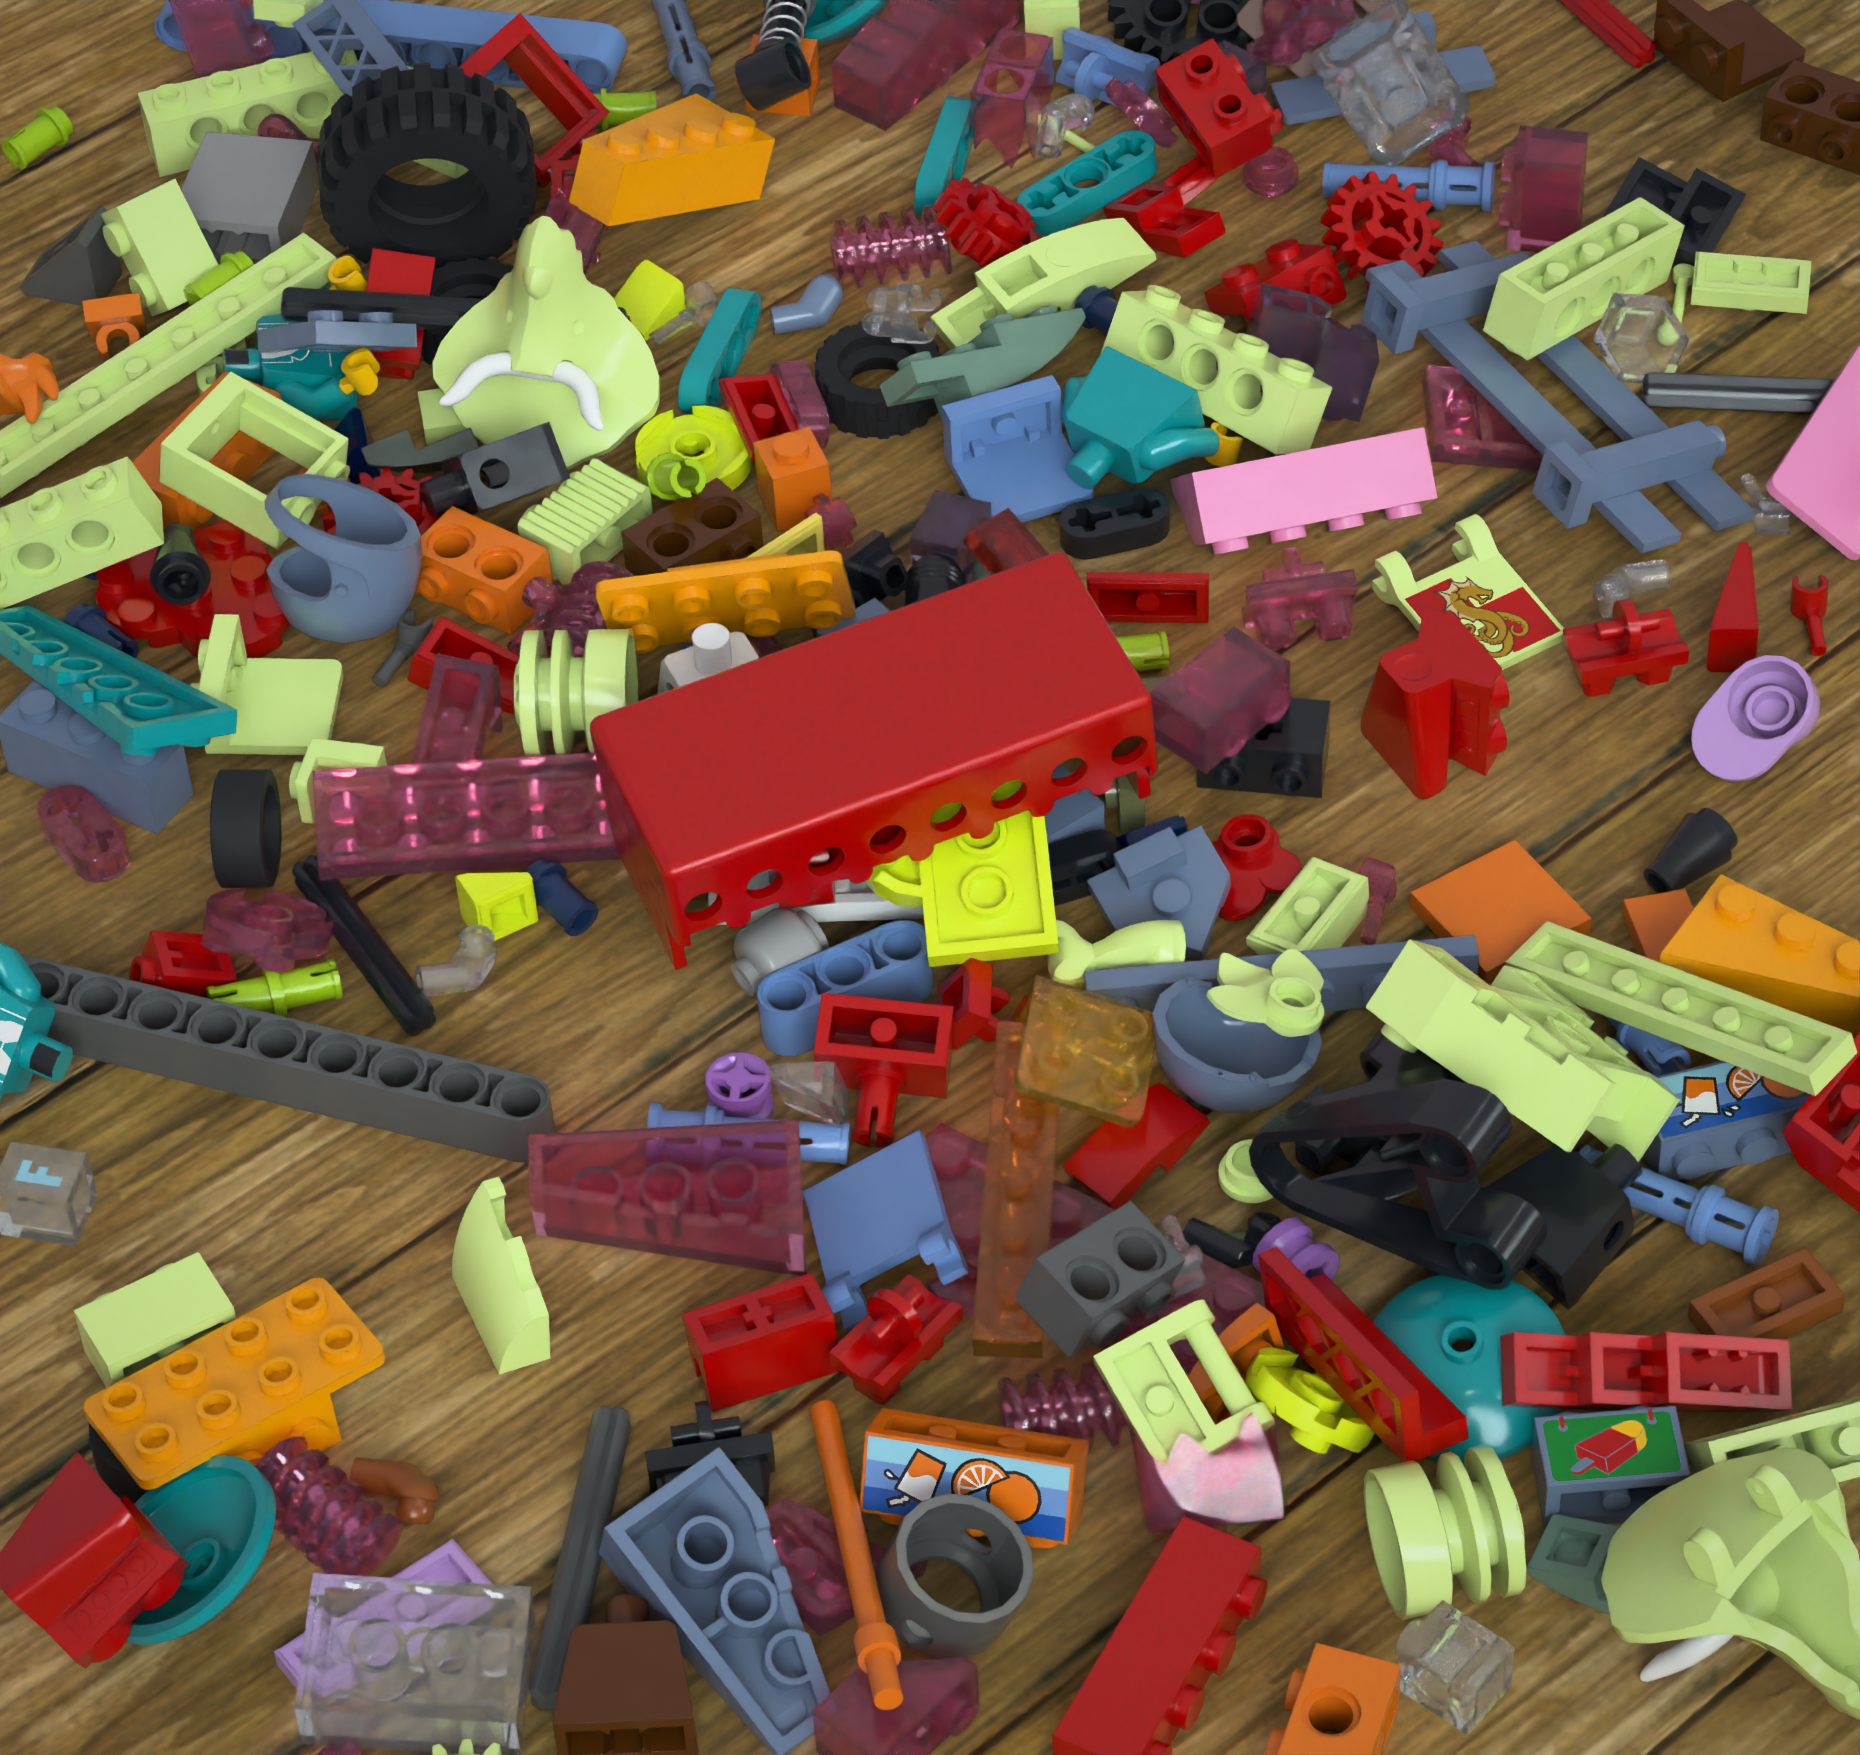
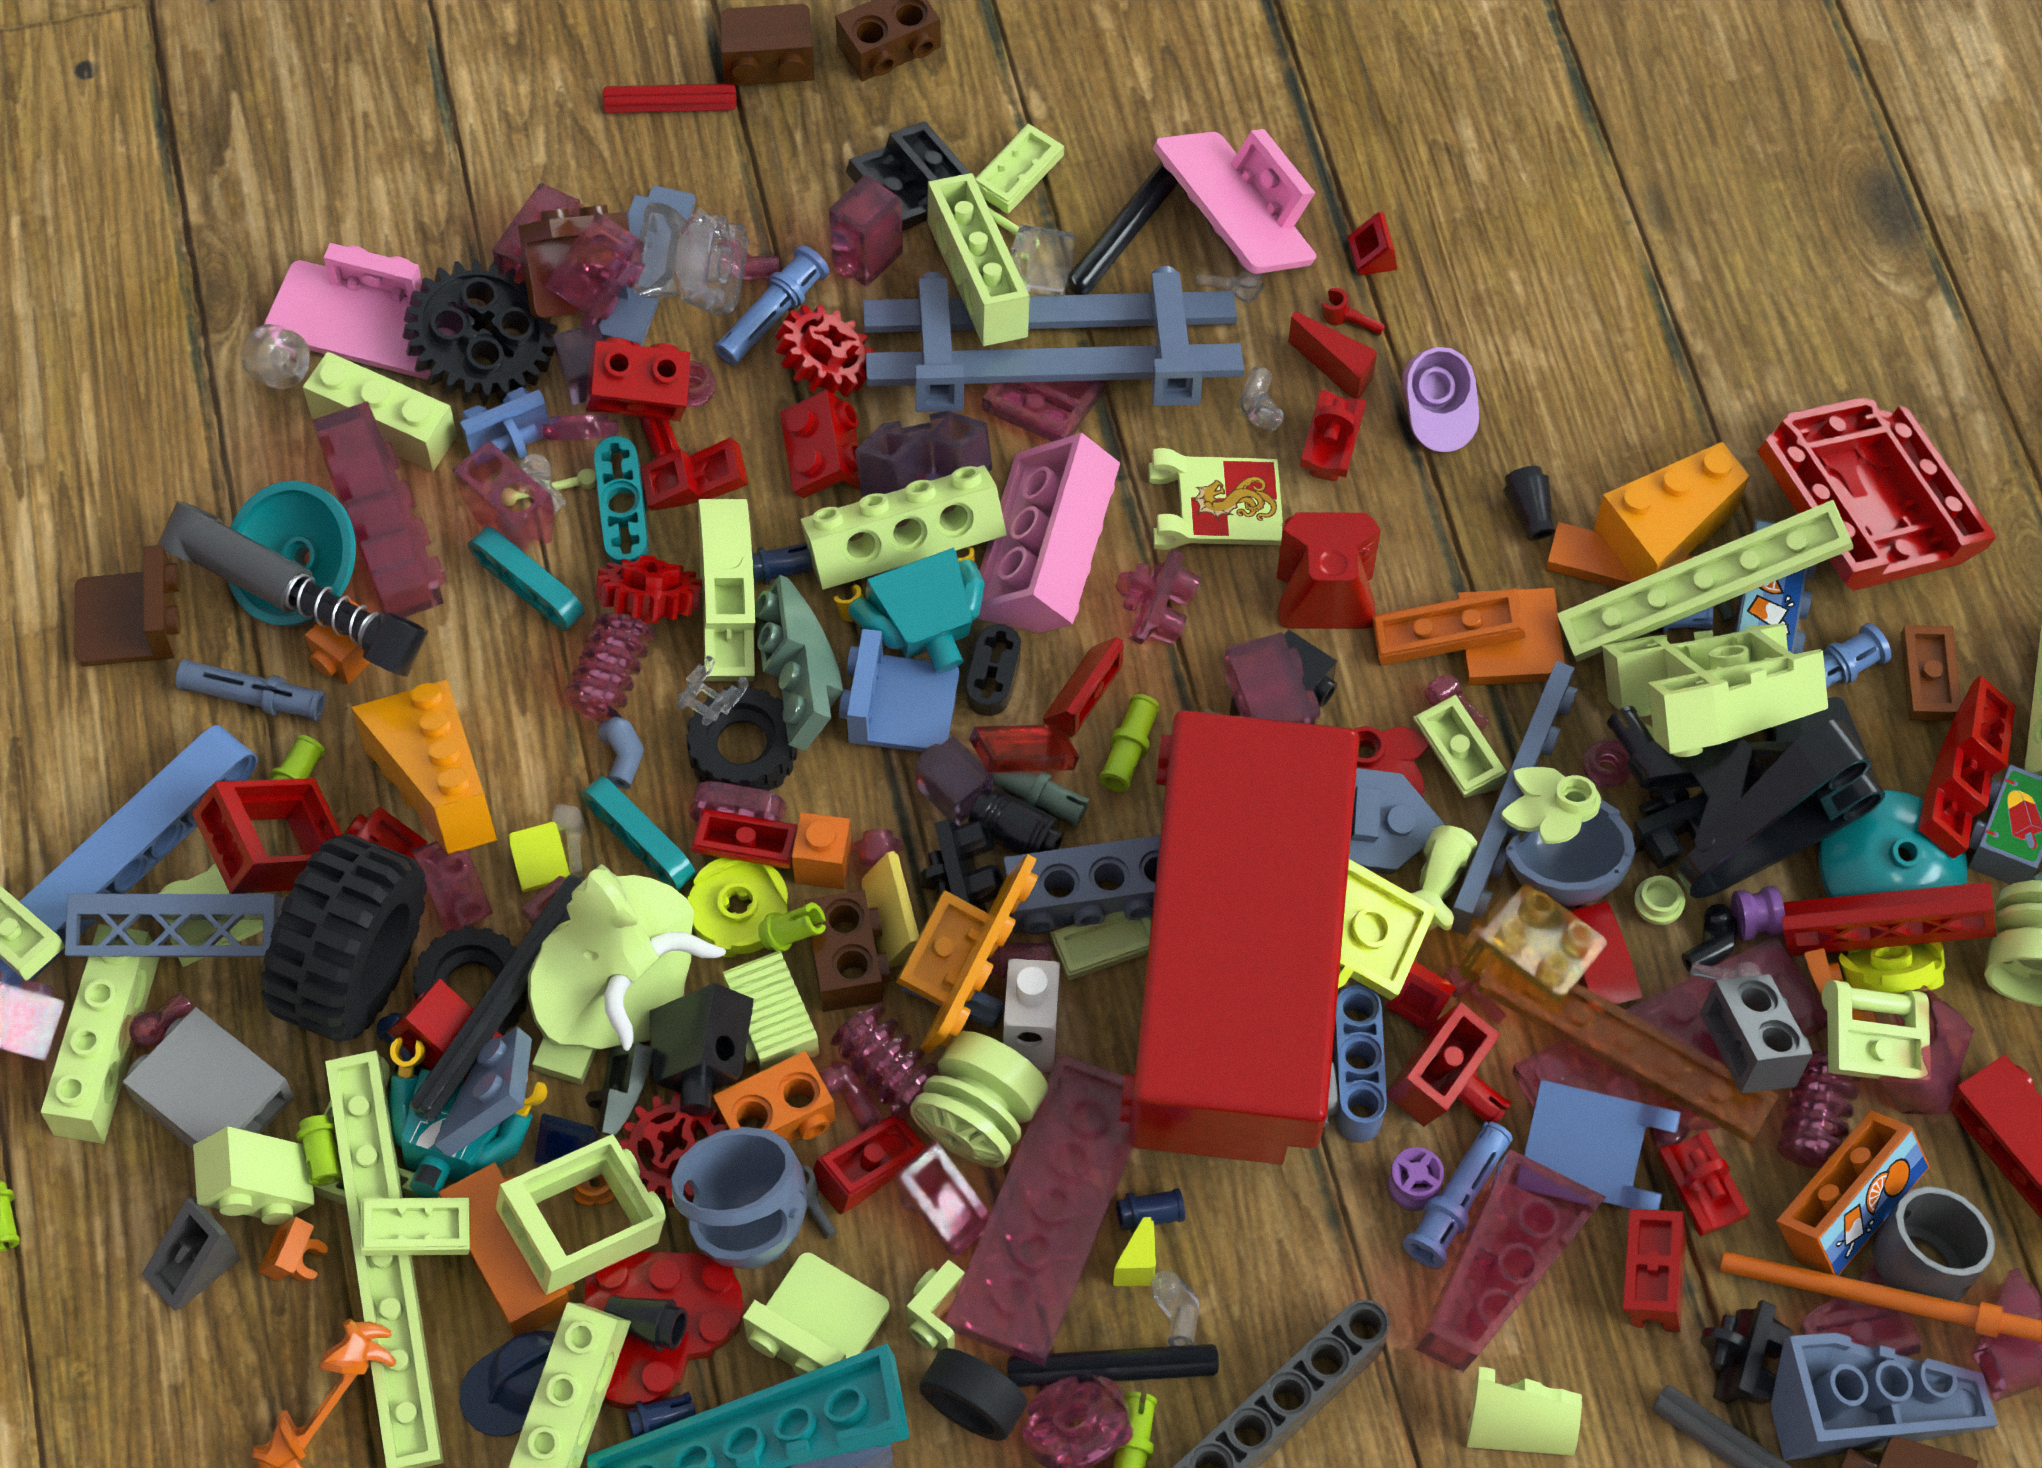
camera: 65 degrees left, 15 degrees up
clear slope [769,1061,849,1124] -> none
none -> yellowish green plate [360,1198,470,1256]
none -> orange tile [1372,588,1526,666]

